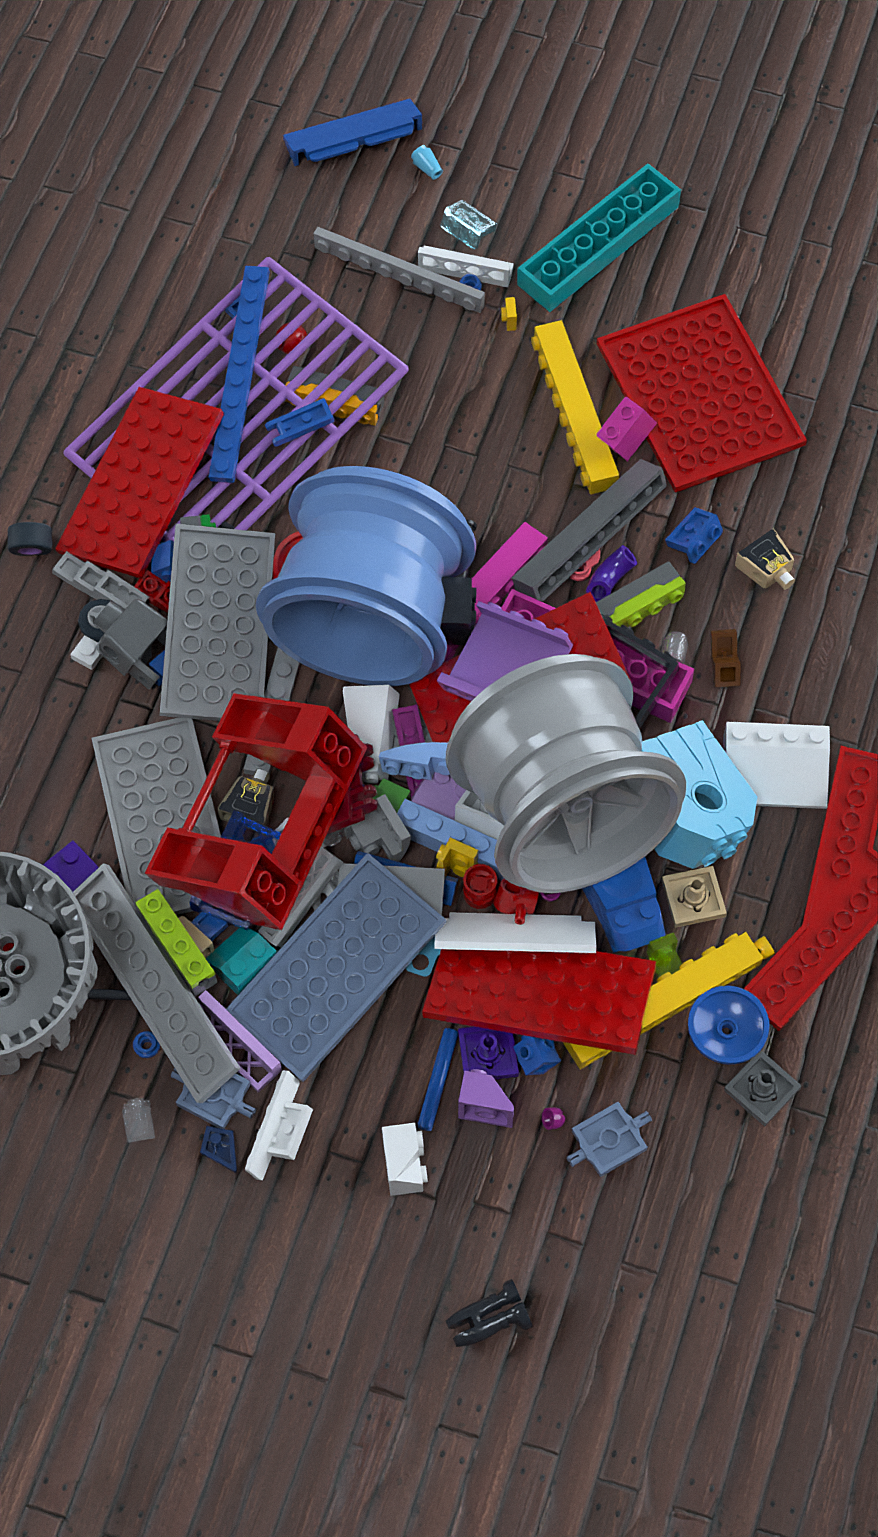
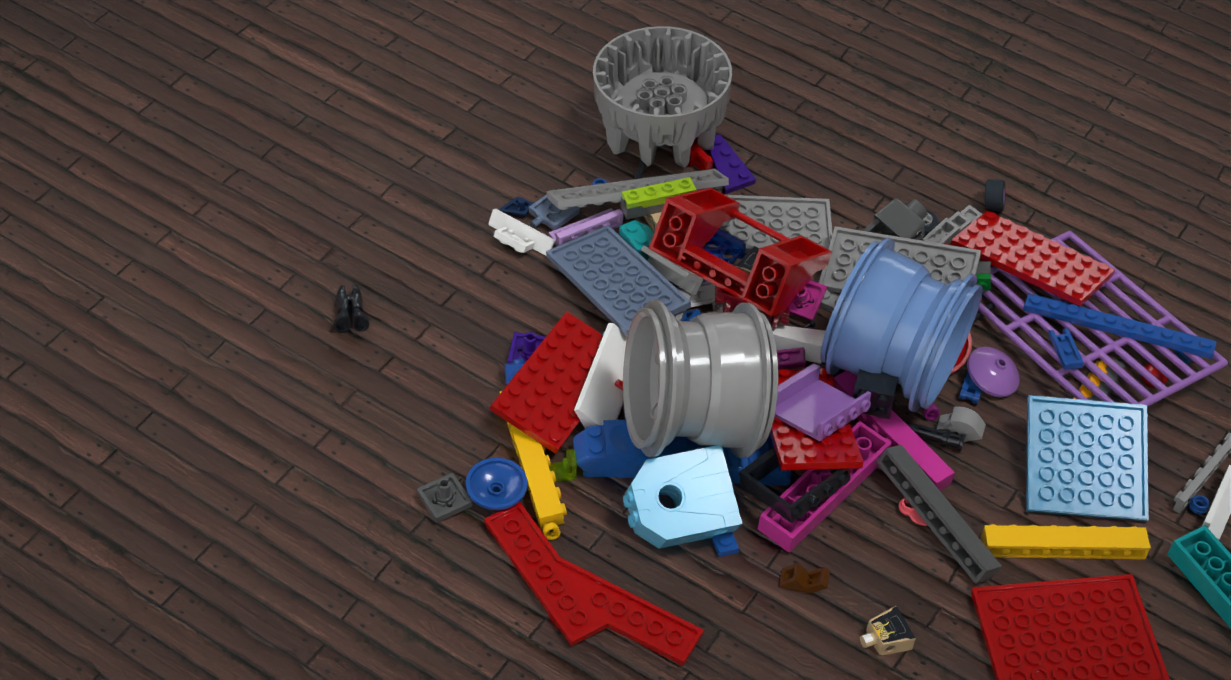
camera: 100 degrees right, 15 degrees down
clear bracket [122,1098,155,1143] -> none
white slope [382,1123,428,1196] -> none
blue axle [418,1028,458,1131] -> none
medium lavender slope [458,1069,514,1128] -> none
yellow plate [501,297,517,331] -> none
magenta hinge [542,1107,565,1130] -> none
sand blue plate [567,1102,652,1177] -> none
dark purple cylinder [586,545,637,602] -> none
piece [596,561,686,627] -> none
dark pink panel [597,397,657,462] -> none
clear brick [661,632,688,664] -> none
tan plate [662,866,727,928] -> none
blue bracket [665,507,723,564] -> none
white slope [723,722,830,809] -> none
none -> dark azure tile [1026,395,1149,522]

